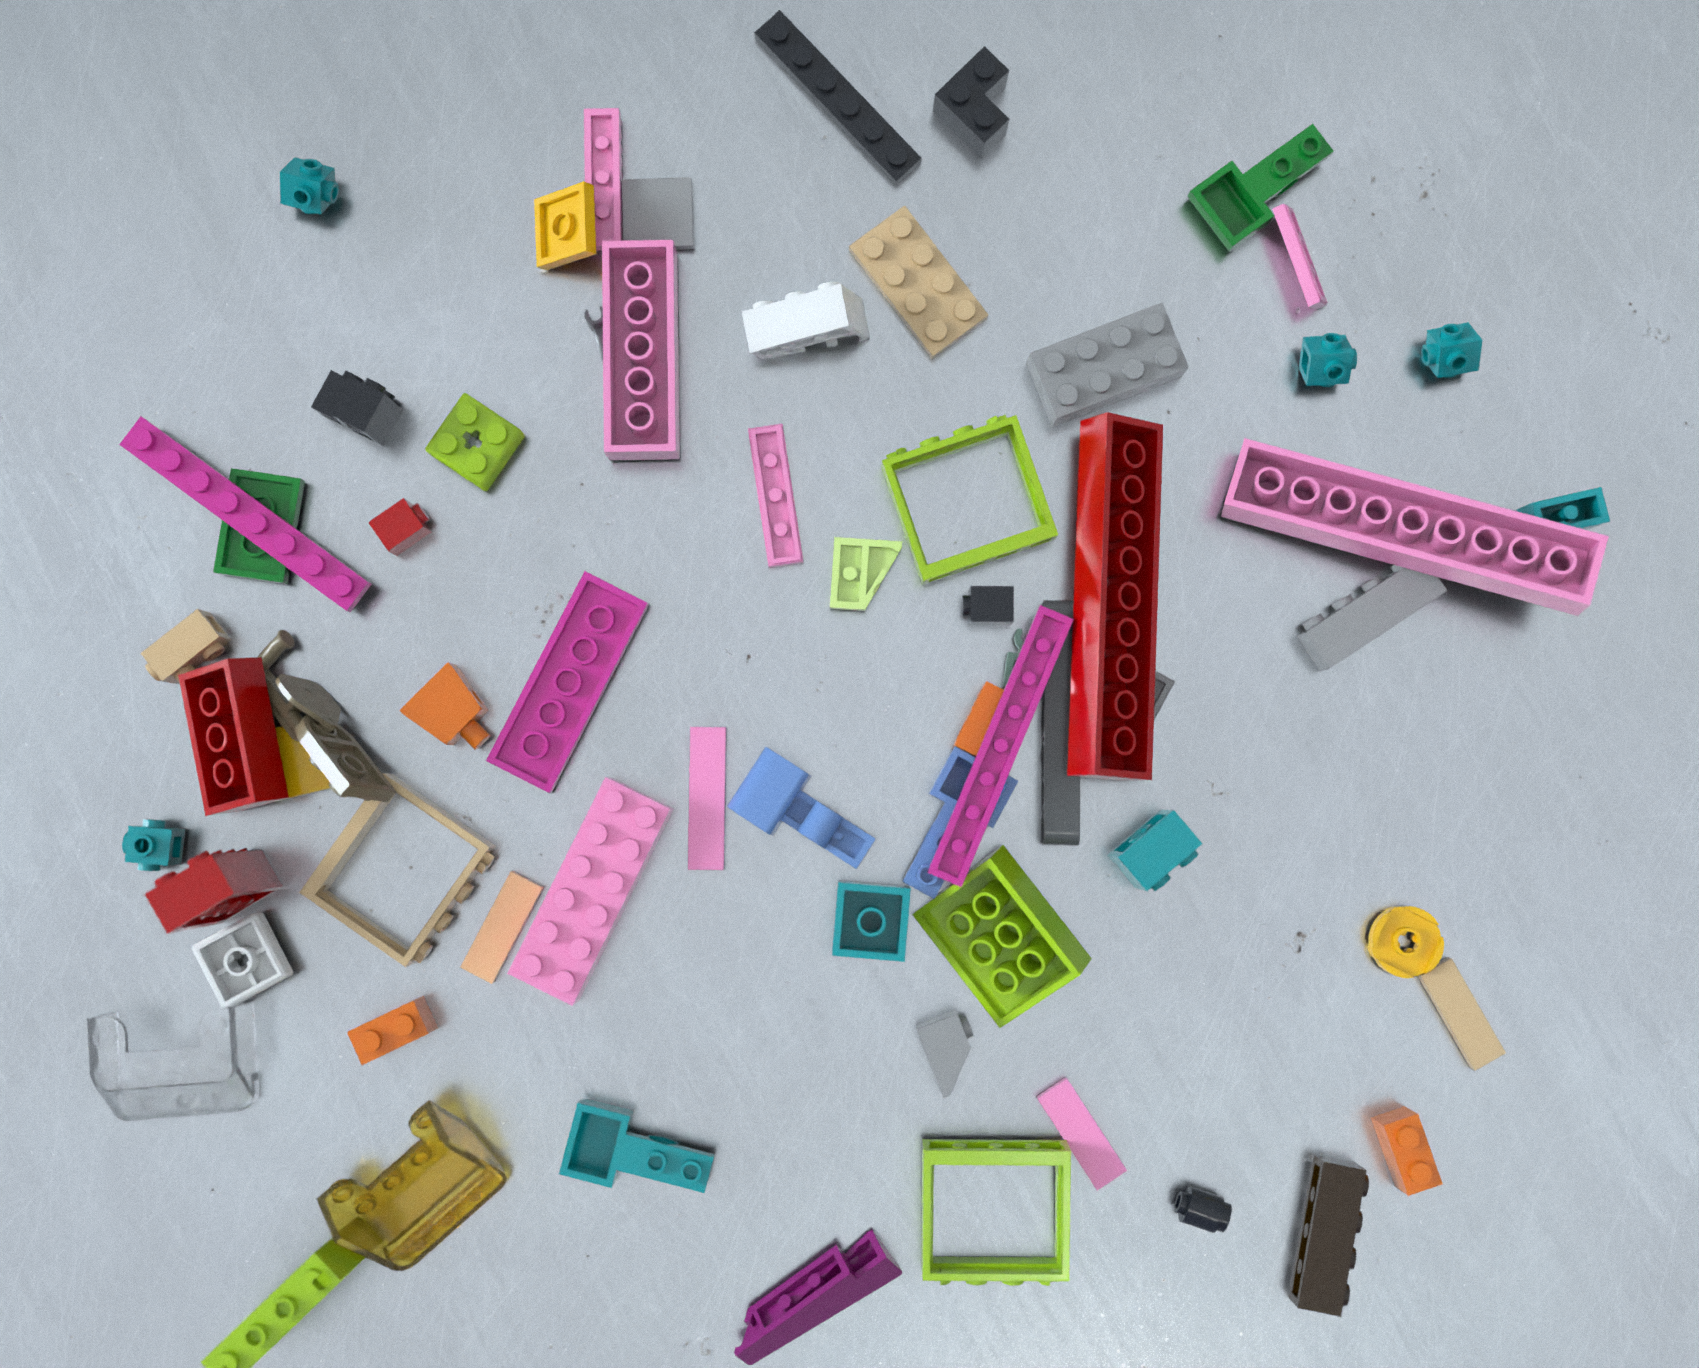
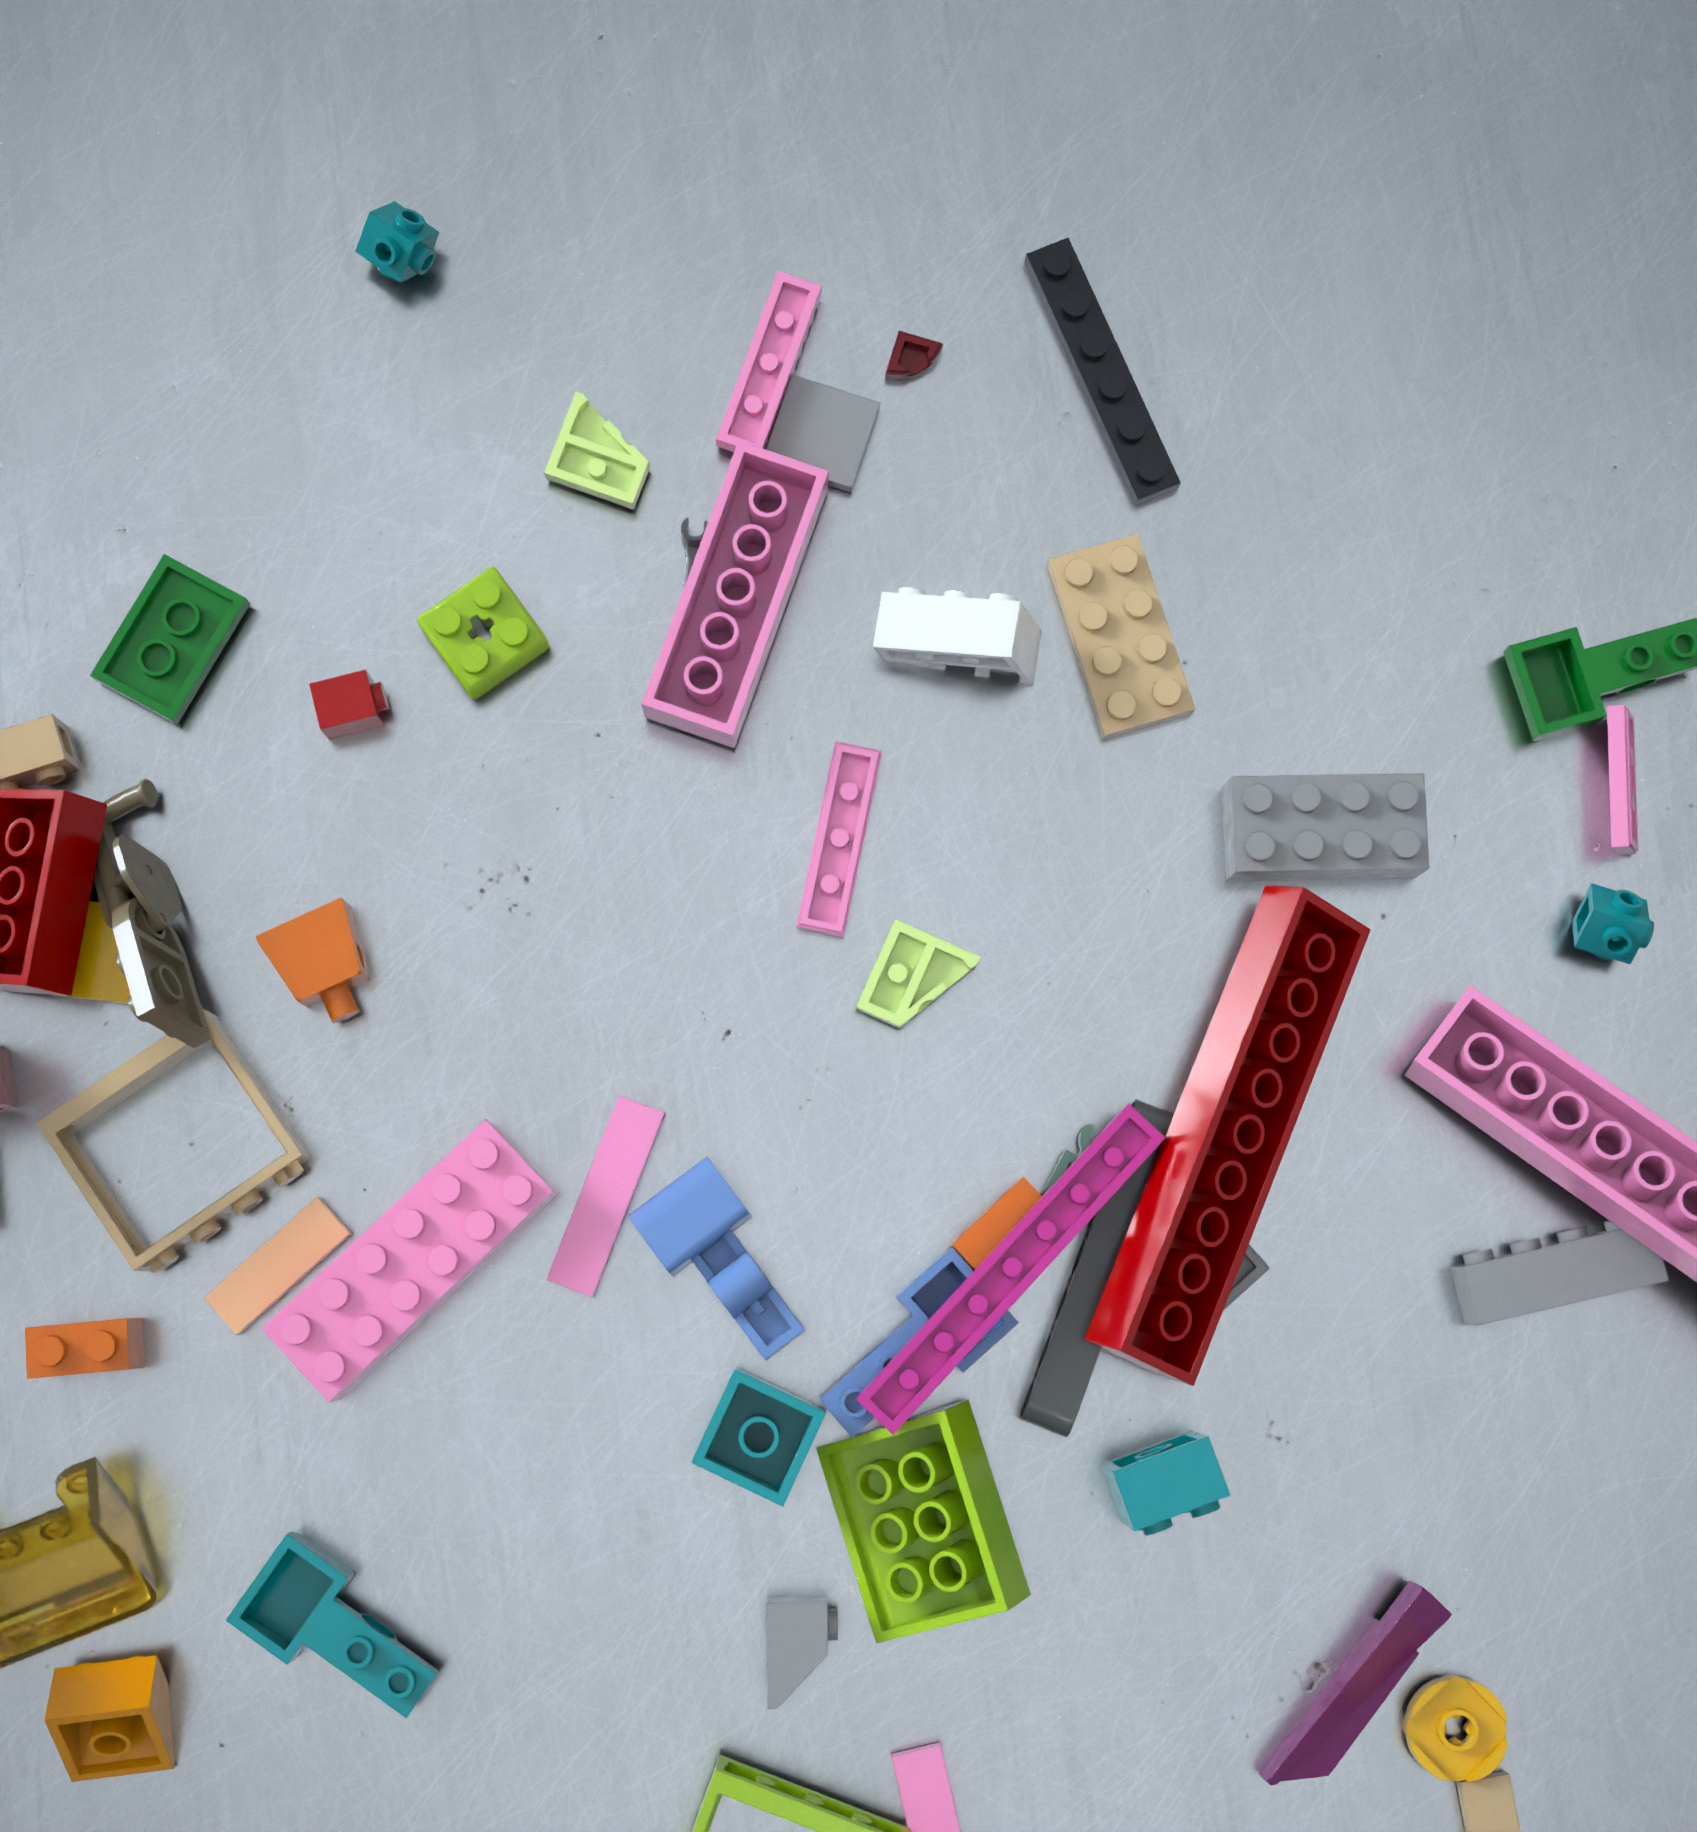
camera: 15 degrees right, 5 degrees down
dark pink plate [119,416,372,613] -> none
black brick [311,370,402,446] -> none
dark pink plate [486,571,649,793] -> none
yellow plate [534,181,596,270] -> none
lime window [881,415,1058,585] -> none
black brick [933,46,1009,158] -> none
black brick [962,586,1014,625] -> none
none -> light orange slope [44,1655,175,1782]
none -> yellowish green wing [544,391,650,510]
none -> dark red tile [885,331,943,381]
none -> magenta wedge [1259,1581,1452,1786]

